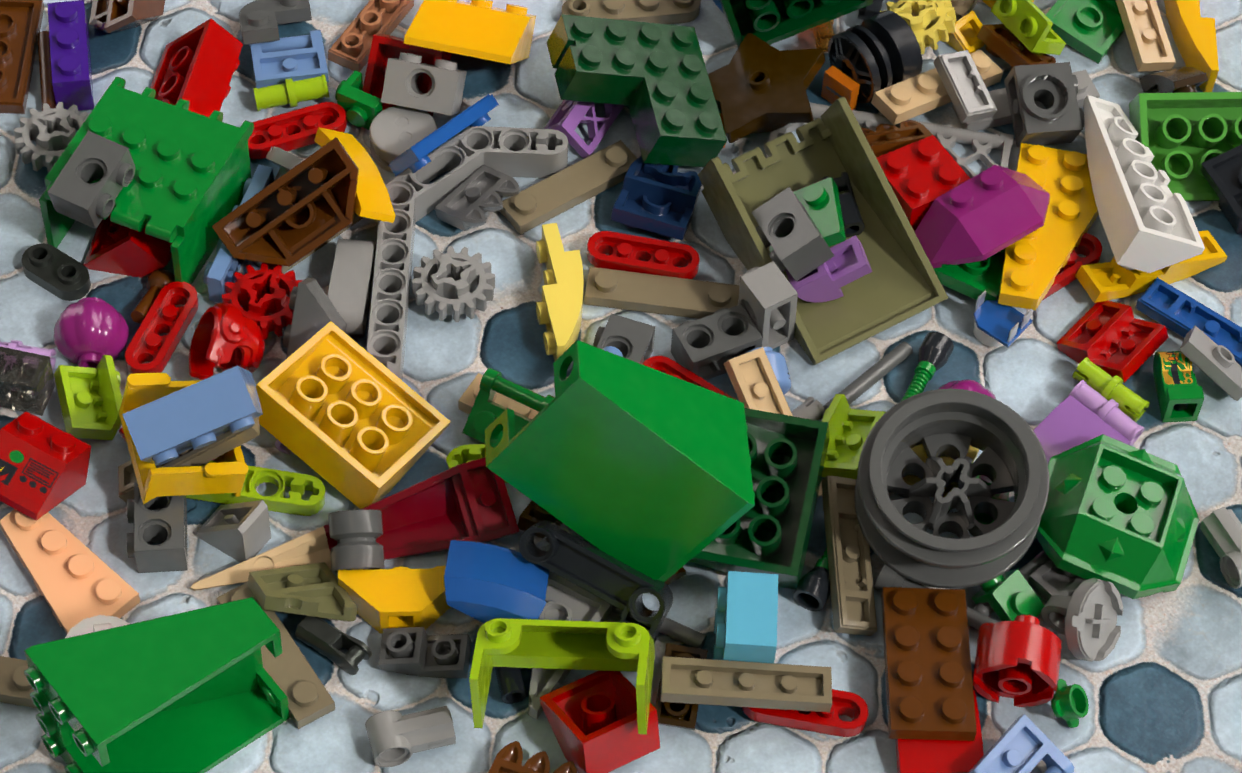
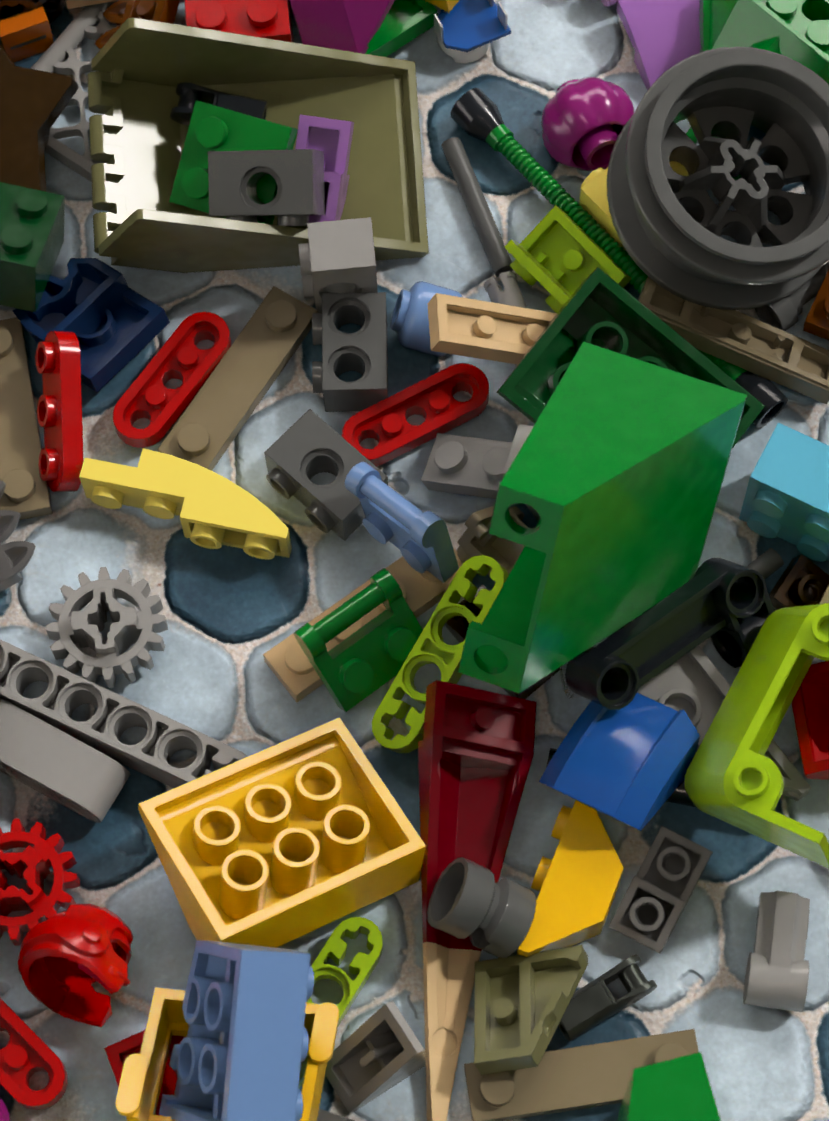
camera: 60 degrees left, 15 degrees up
dark grey slope [283,278,347,359] -> none
none -> red plate [35,331,84,492]

